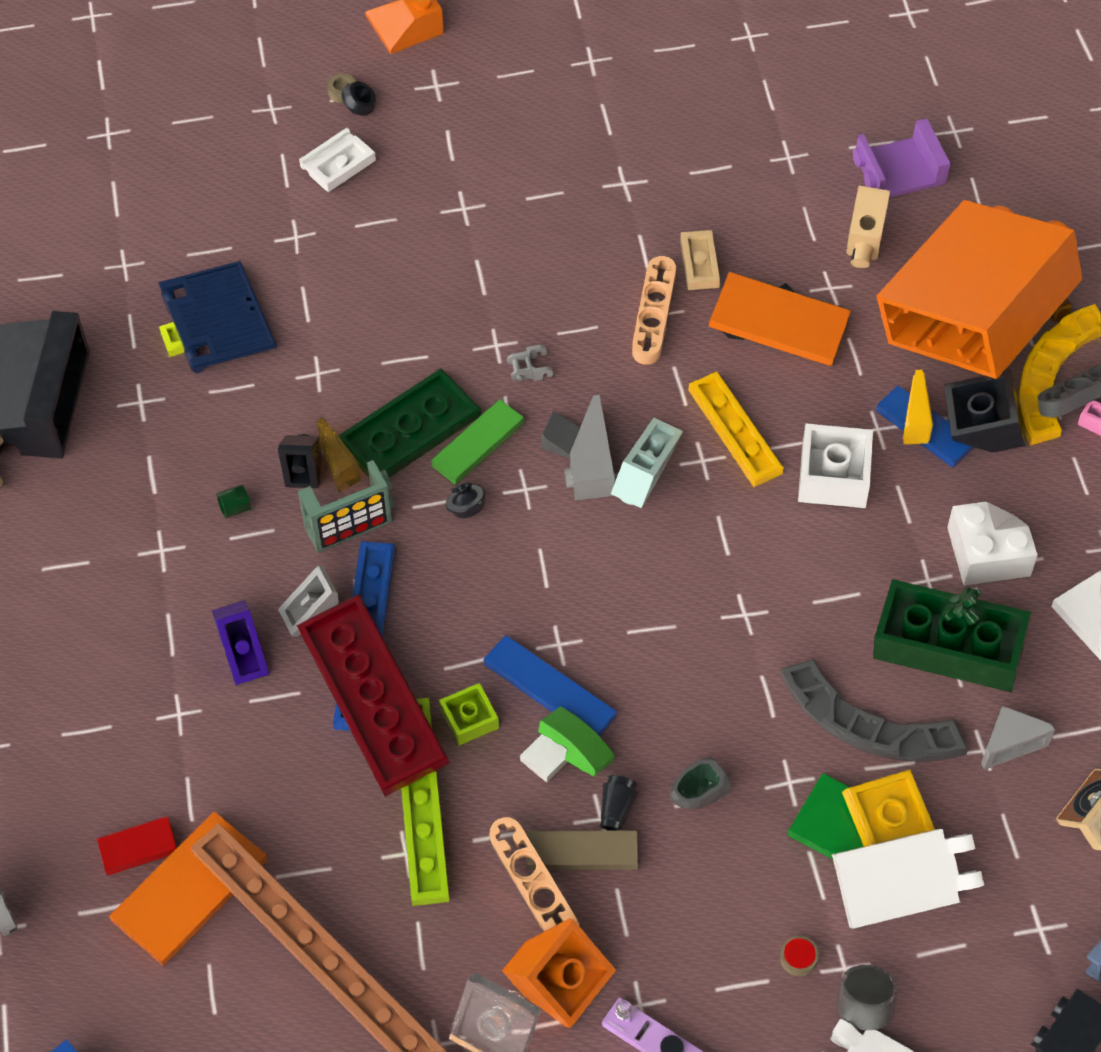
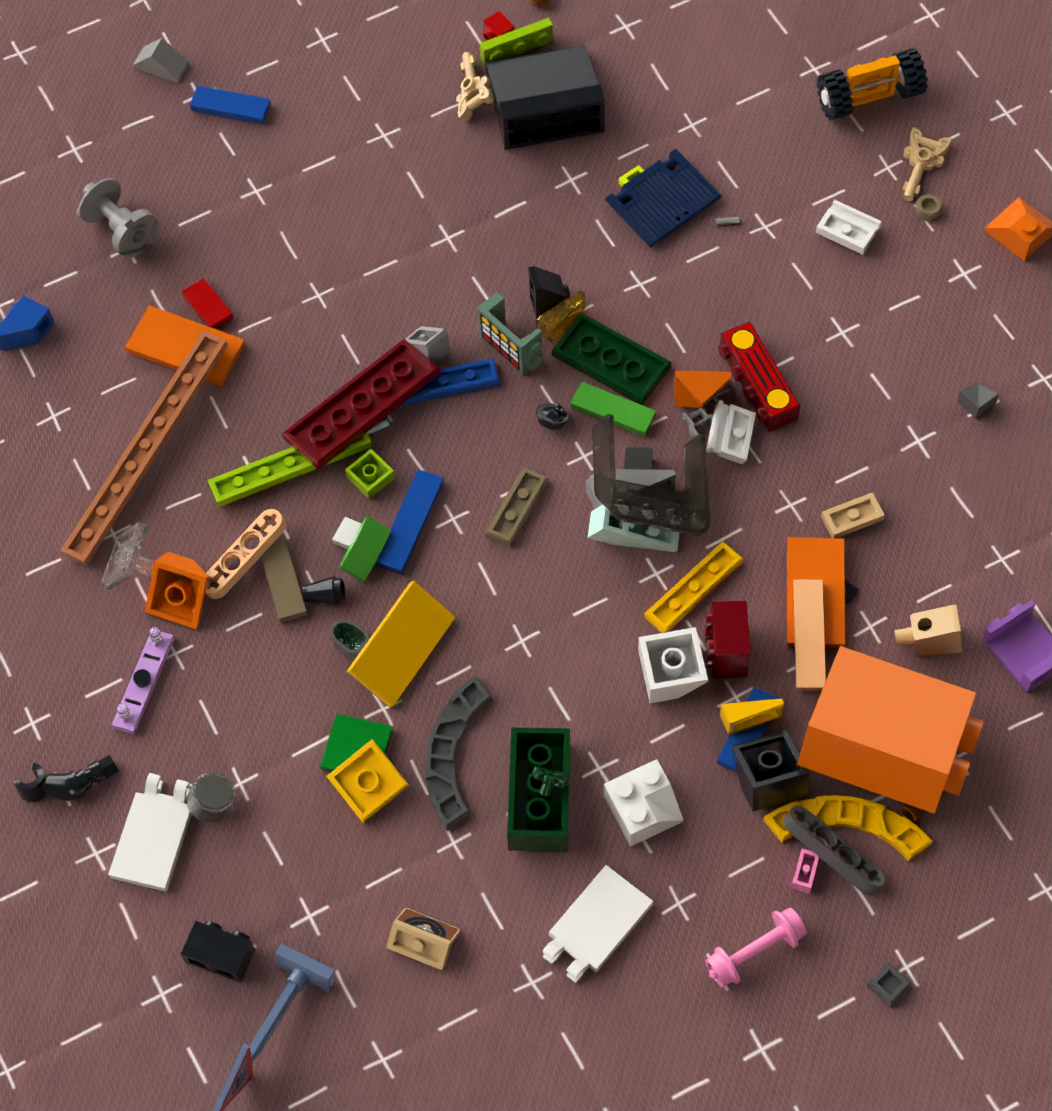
camera: 75 degrees right, 5 degrees up
dark purple slope [211,600,269,685] -> none
dark green hose [216,484,251,518] -> none
black hat [341,81,376,116] -> none
light nougat beam [632,256,676,365] -> none
red tile [780,936,819,976] -> none
white tile [832,829,985,929] -> none
light grey slope [981,706,1055,770] -> none
none -> yellow tile [347,581,455,707]
none -> dark tan tile [485,466,548,548]
none -> clear smoke windscreen [592,414,710,536]
none -> orange slope [674,370,731,408]
none -> dark red brick [704,601,751,679]
none -> white plate [706,400,756,465]
none -> light grey piece [715,217,739,225]
none -> brick [718,321,800,432]
none -> light nougat tile [793,579,826,691]
none -> plate [817,48,928,120]
none -> tan piece [902,127,951,202]
none -> dark grey slope [957,384,999,419]

